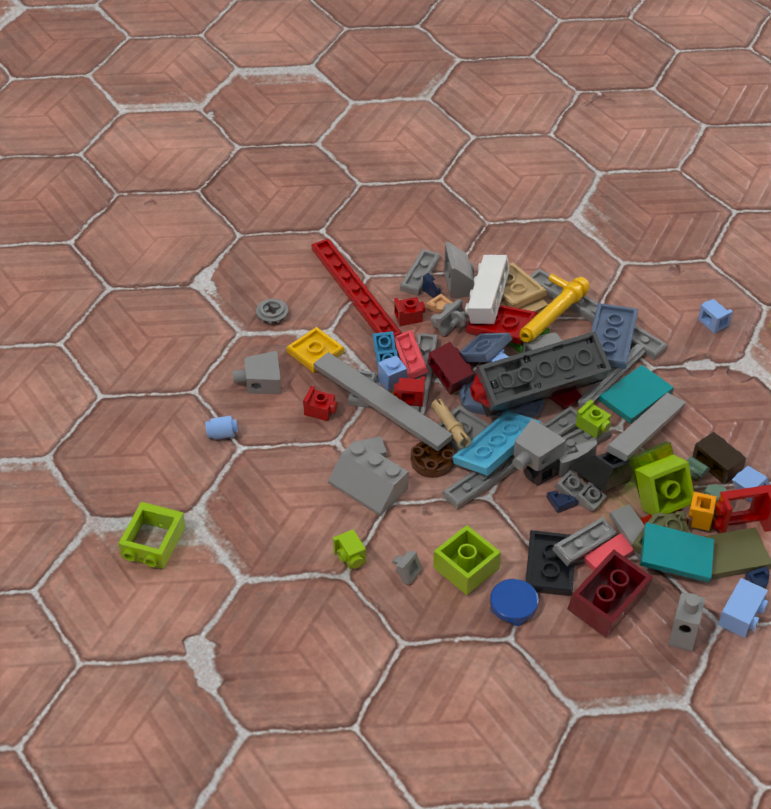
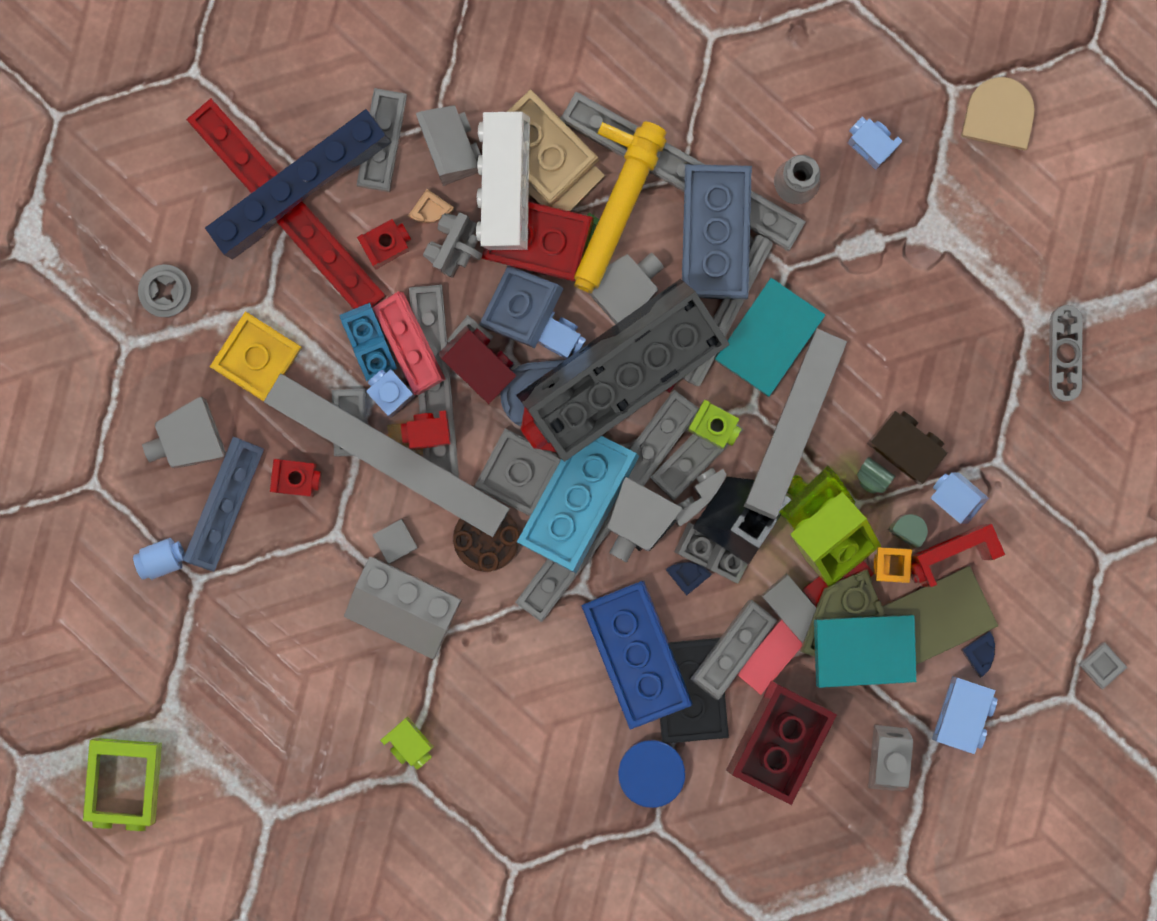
camera: 15 degrees left, 40 degrees up
light grey tile [392,550,423,585] -> none
dark blue tile [422,273,441,298] -> none
tan pin [431,399,471,449] -> none
lime brick [433,525,501,595] -> none
none -> sand blue tile [183,436,264,572]
none -> dark blue arch [205,109,392,260]
none -> blue tile [581,581,693,730]
none -> light grey plant [774,155,820,204]

